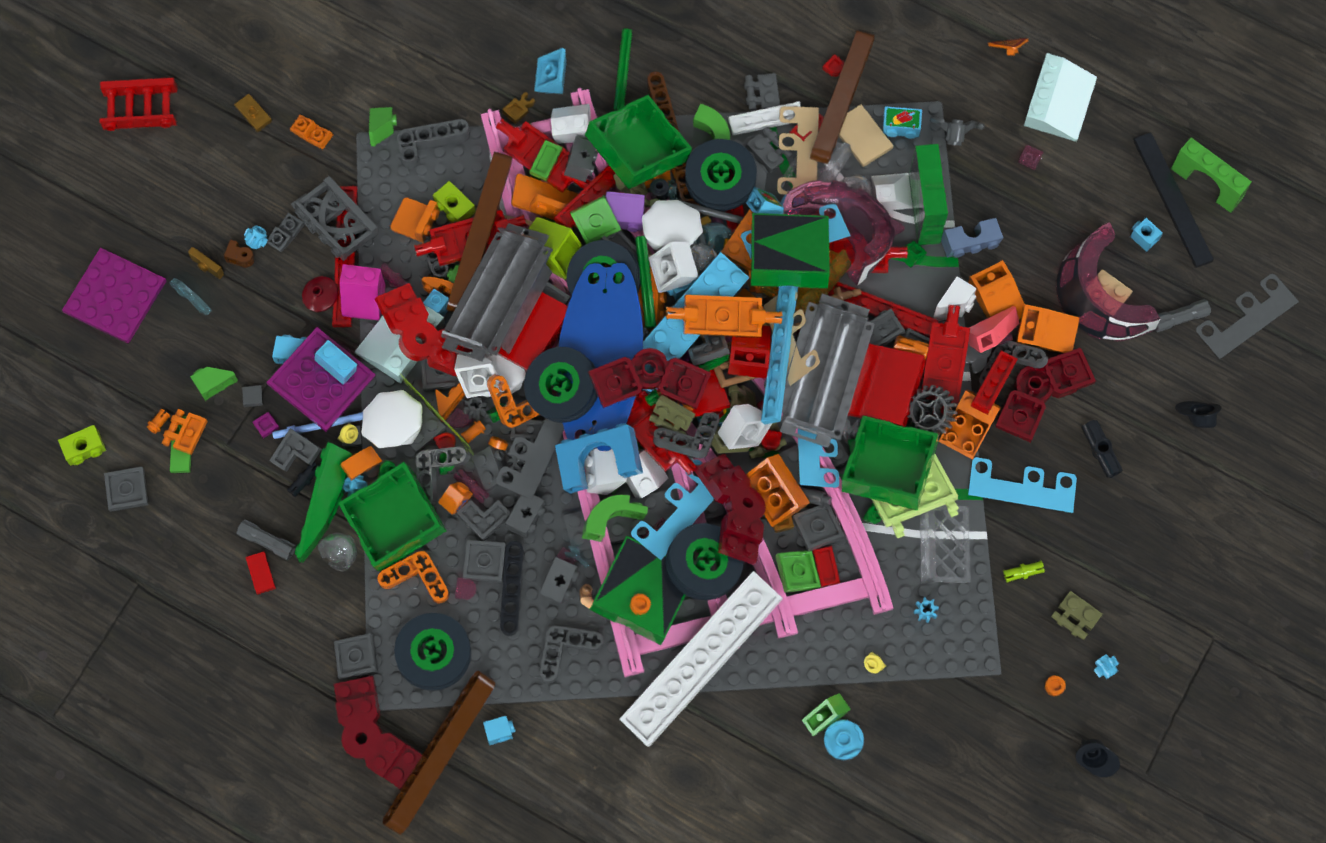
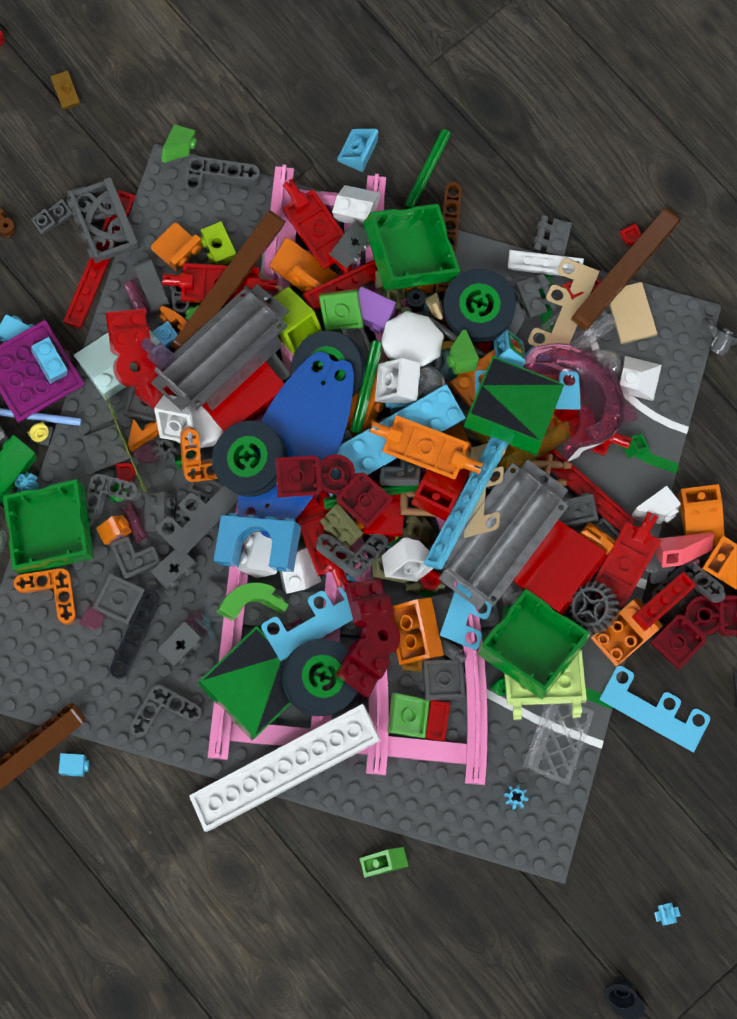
camera: 15 degrees right, 5 degrees up
medium azure gear [244,226,268,249] -> none
orange slope [290,115,333,149] -> none
dark red dish [302,276,338,312] -> none
dark pink slope [340,264,386,321] -> none
orange slope [340,446,382,481] -> none
white piece [361,390,423,448] -> none
green plate [377,460,396,479] -> none
black wheel [394,613,471,691] -> none
orange pin [461,420,486,444] -> none
orange tile [488,436,508,451] -> none
pearl gold plate [502,92,535,124] -> none
bright green tile [530,140,562,181] -> none
arm [579,584,594,609] -> none
orange tile [630,594,651,615] -> none
bright green arch [693,104,730,171] -> none
medium azure tile [824,720,864,760] -> none
light yellow plate [864,652,886,674] -> none
brick [882,107,922,139] -> none
green tile [909,144,948,245] -> none
sand blue arch [941,218,1003,258] -> none
lime pin [1003,561,1045,583] -> none
orange tile [1045,675,1066,696] -> none
olive plate [1051,591,1103,640] -> none
none -> dark grey beam [133,258,170,314]
none -> clear purple plate [141,337,175,370]
none -> tan slope [425,293,444,320]
none -> bright green slope [447,330,479,374]

